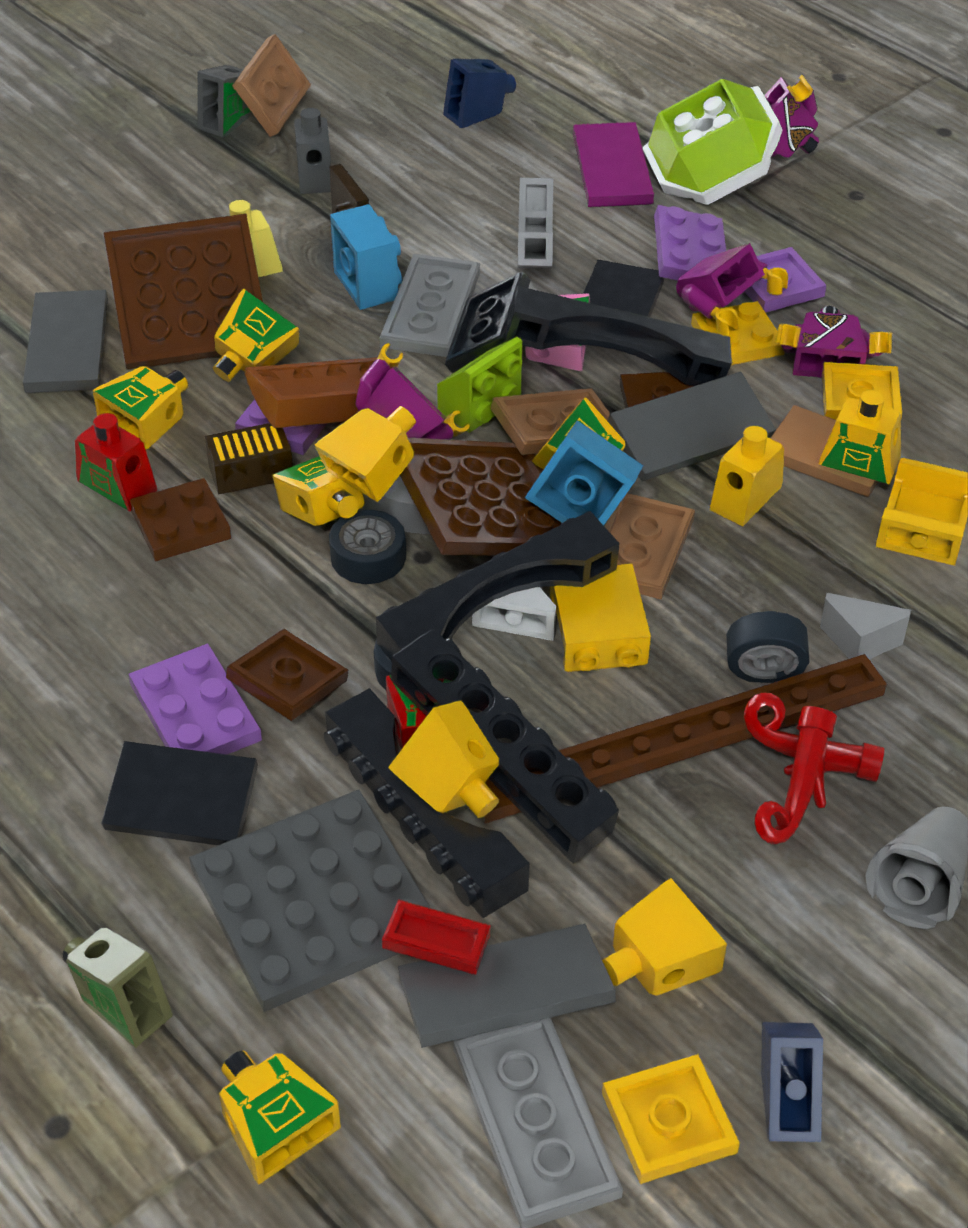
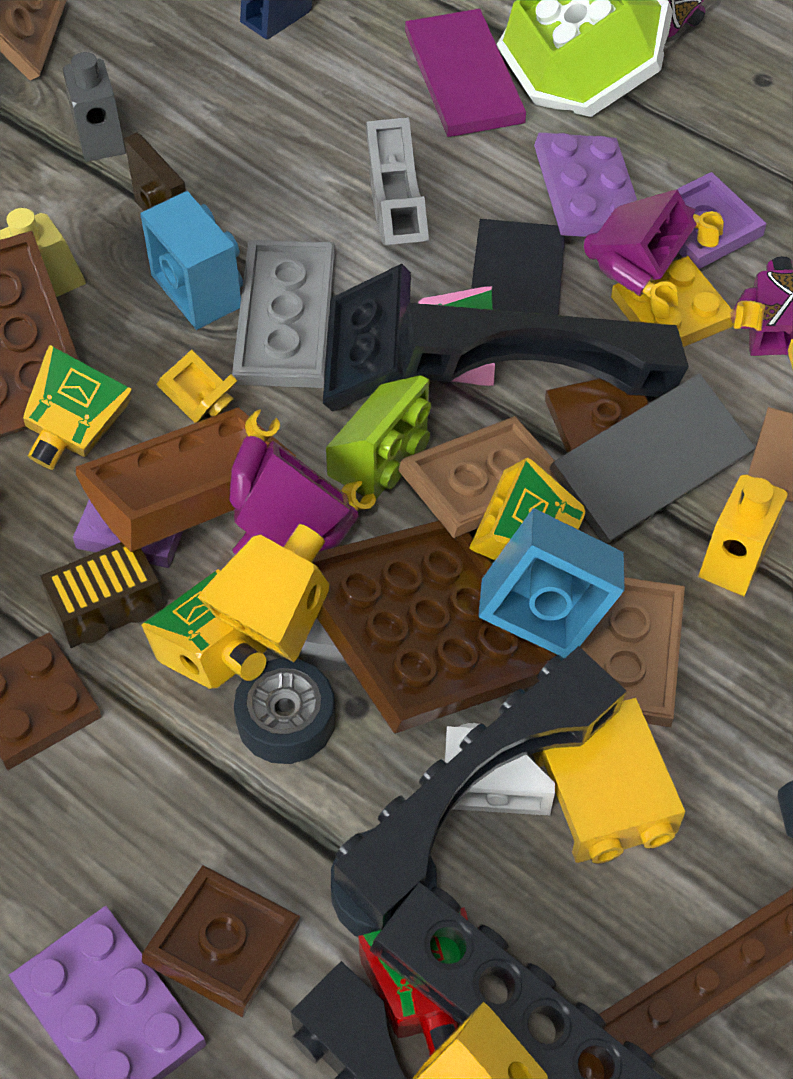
camera: 10 degrees left, 10 degrees up
none -> yellow bracket [156,350,238,423]

